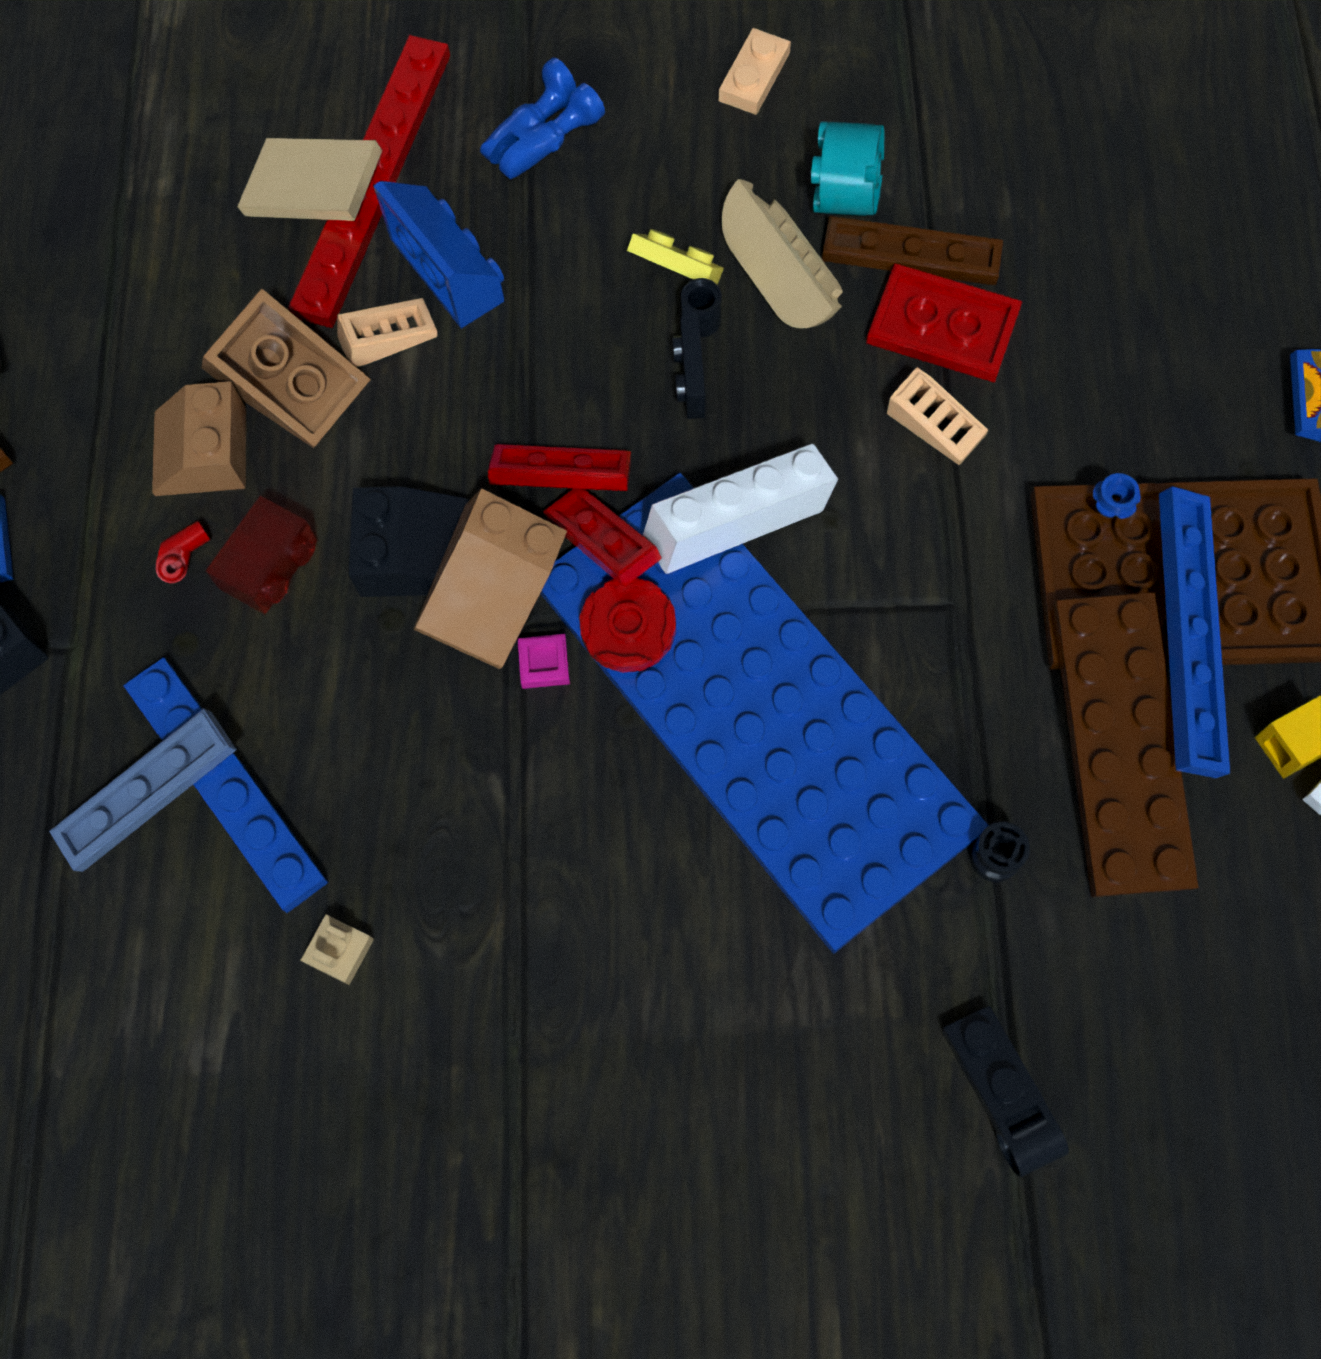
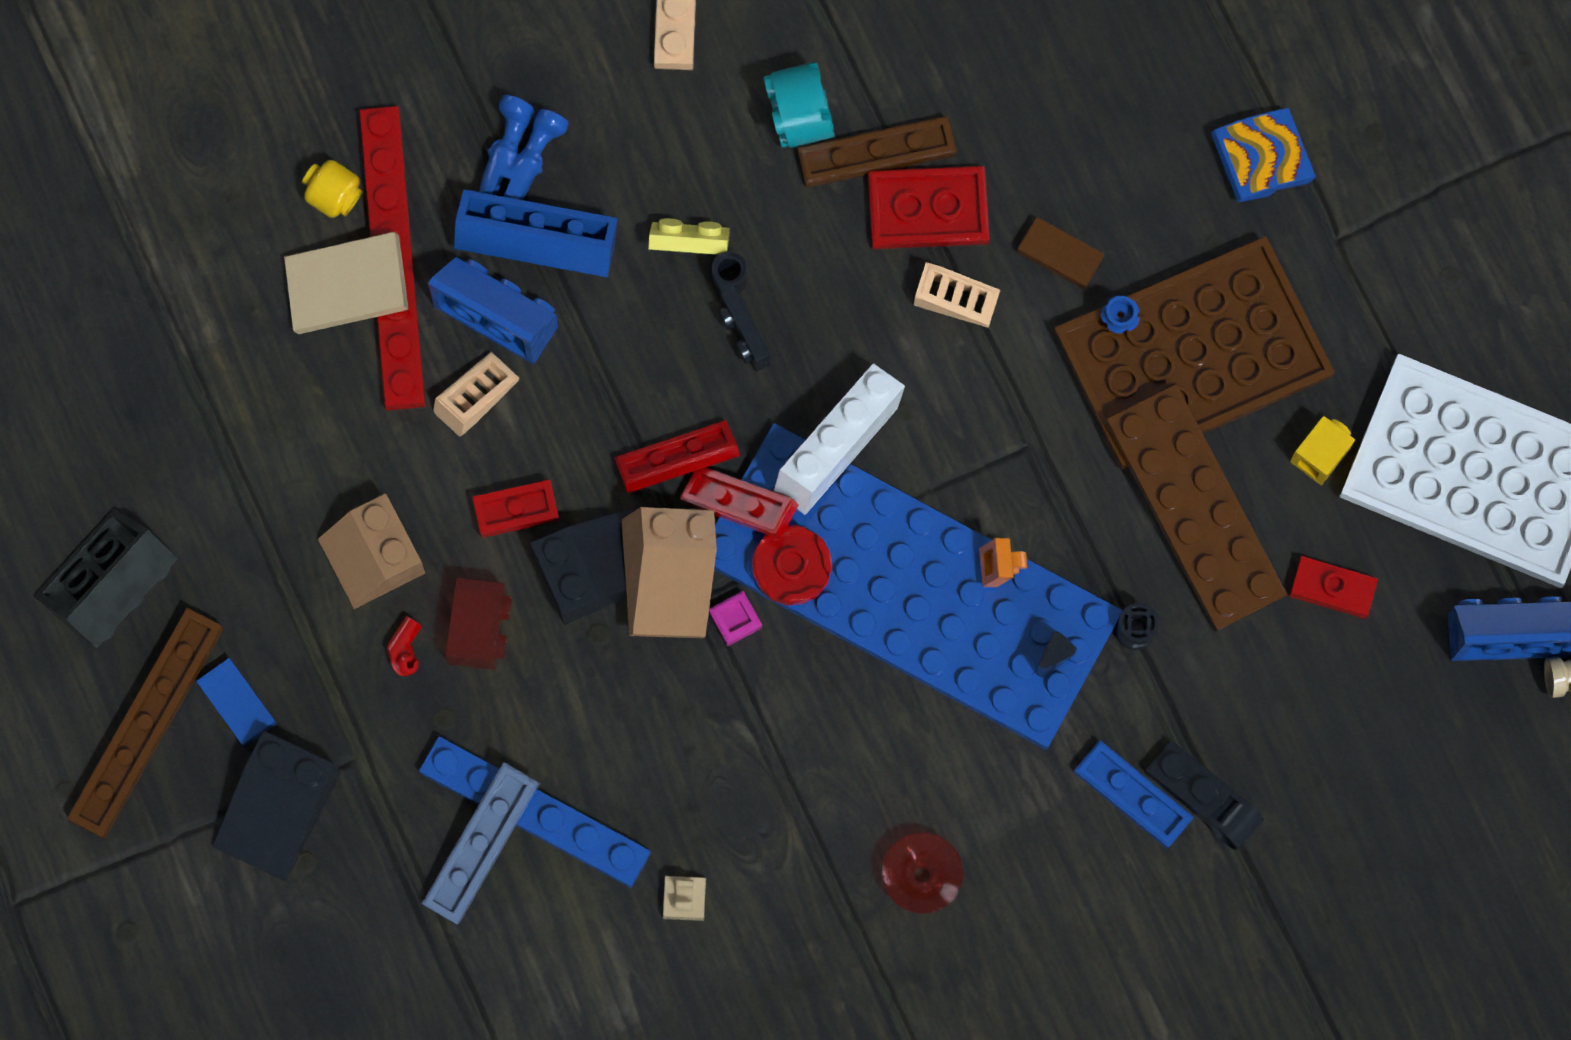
camera: 30 degrees left, 5 degrees up
medium nougat slope [201,289,371,448] -> none
tan brick [722,179,843,328] -> none
blue plate [1159,486,1230,778] -> none
none -> yellow head [302,160,362,218]
none -> blue brick [454,189,618,277]
none -> red plate [473,480,559,538]
none -> clear red dish [882,833,963,914]
none -> orange tile [979,538,1028,587]
none -> reddish brown tile [1017,217,1105,290]
none -> black slope [1036,631,1077,678]
none -> blue tile [1074,741,1194,850]
none -> red plate [1289,556,1378,619]

